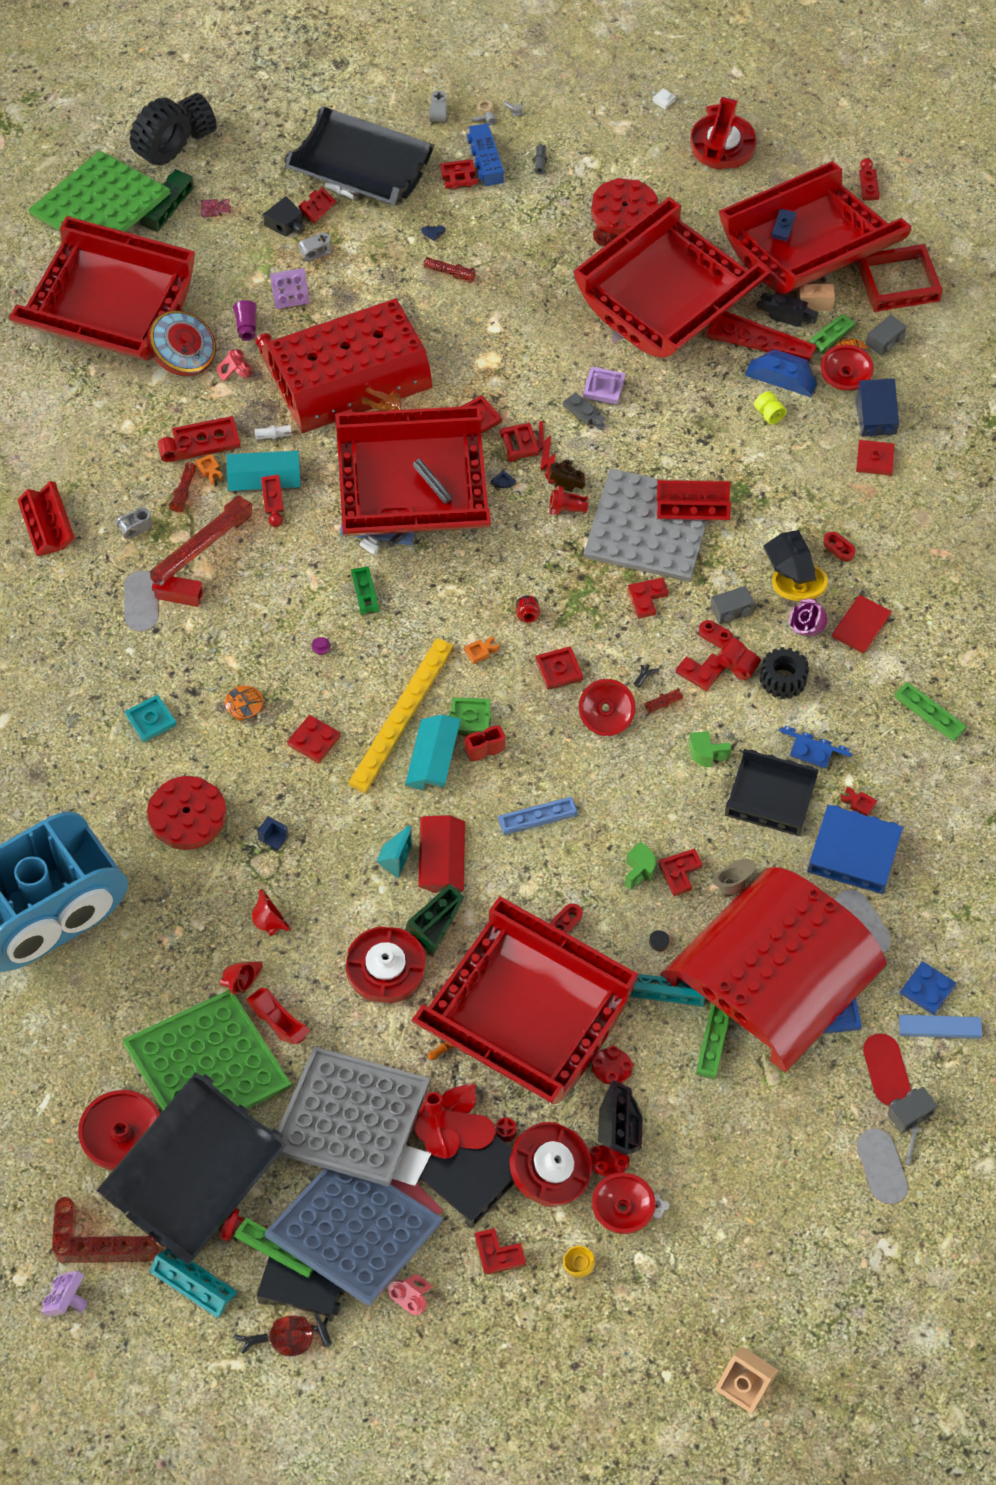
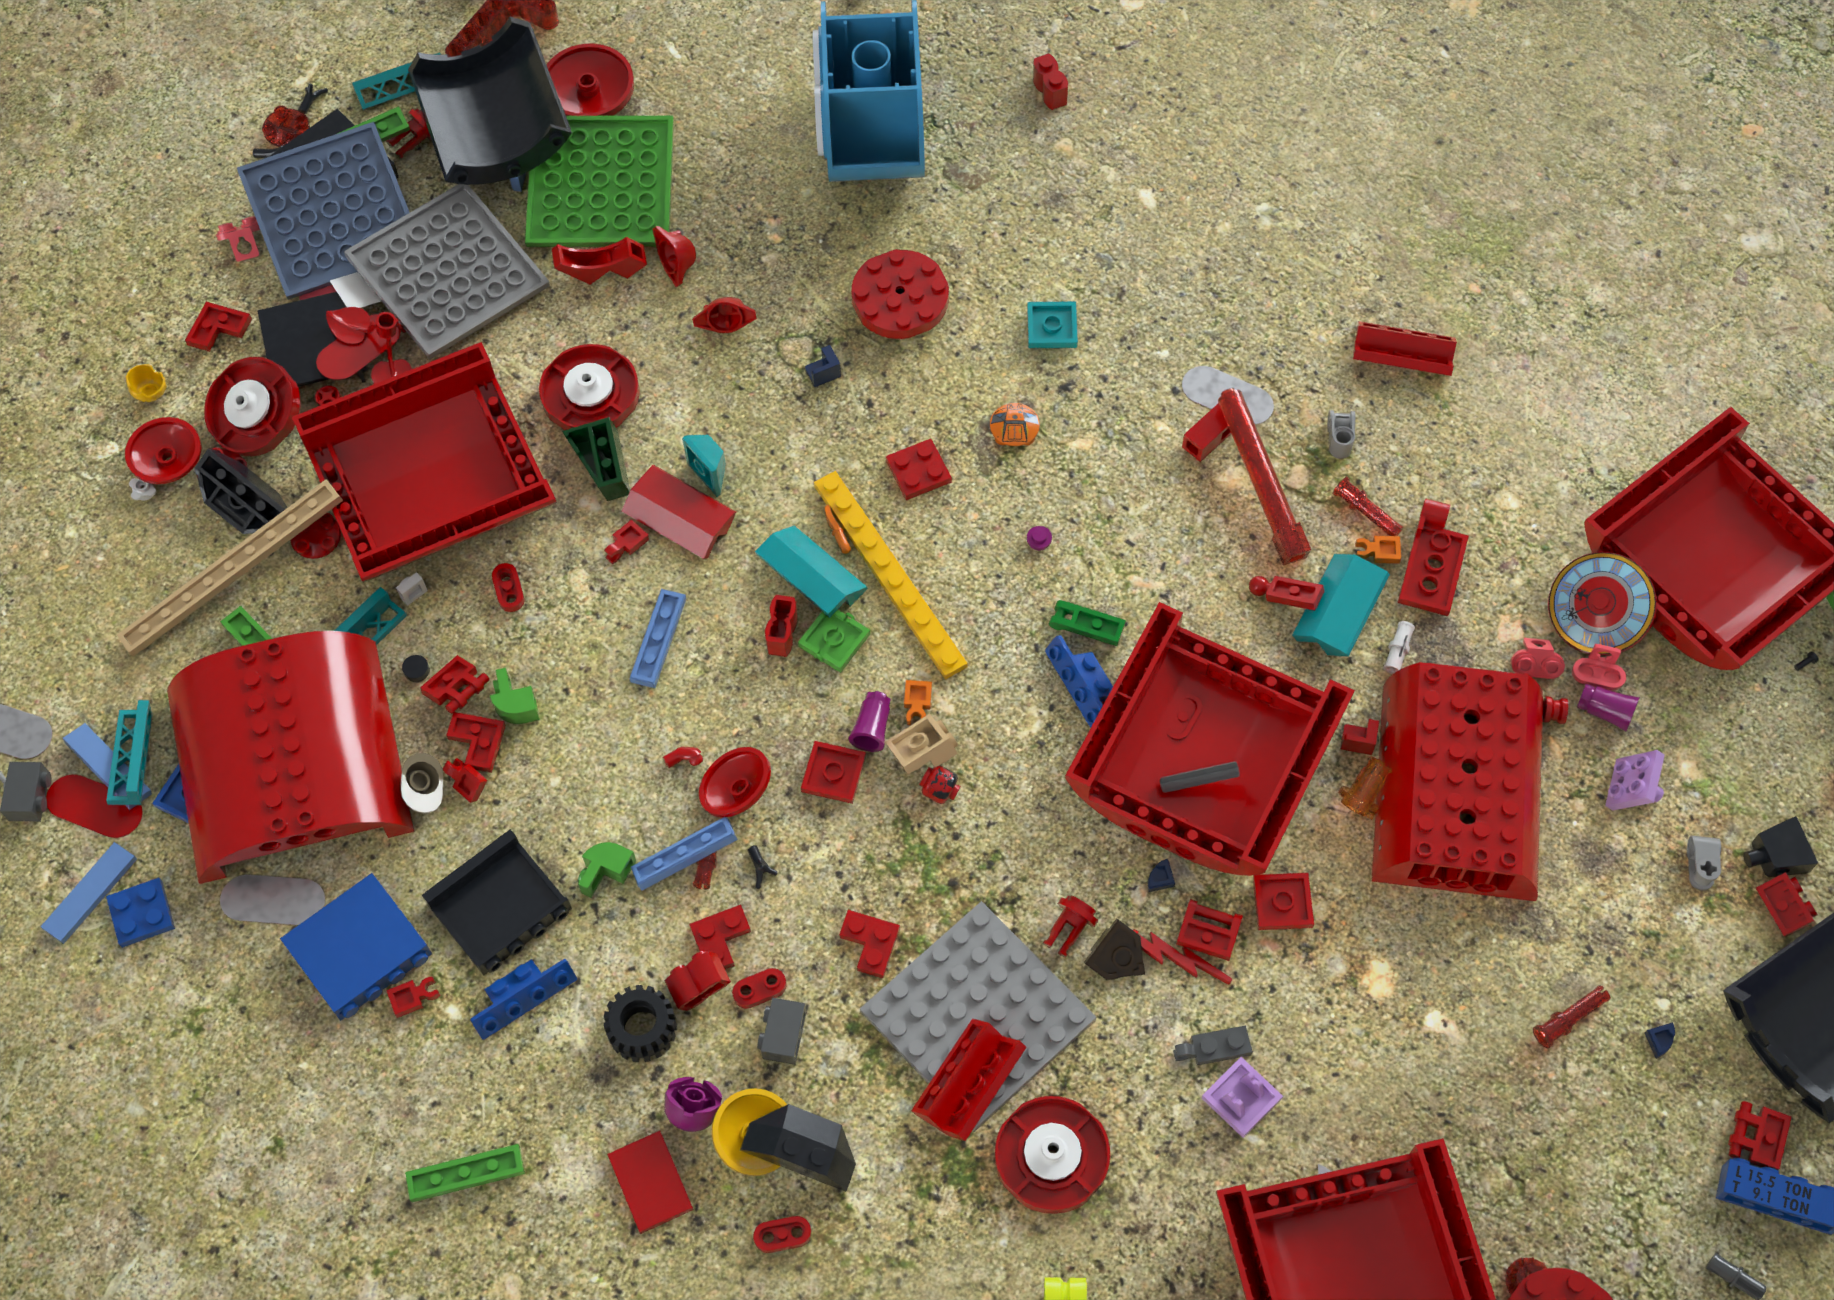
camera: 125 degrees right, 5 degrees up
none -> medium blue tile [63,723,152,810]
none -> teal fence [106,700,153,805]
none -> tan plate [117,479,343,657]
none -> red plate [420,655,490,714]
none -> red plate [443,758,488,803]
none -> red plate [604,520,649,564]
none -> medium blue tile [631,817,738,891]
none -> red arm [662,746,703,768]
none -> orange piece [825,505,851,554]
none -> magenta plant [848,691,891,752]
none -> tan plate [885,714,958,775]
none -> red piece [995,1096,1110,1214]
none -> blue bracket [1045,635,1113,728]
none -> coral bracket [1572,644,1626,690]

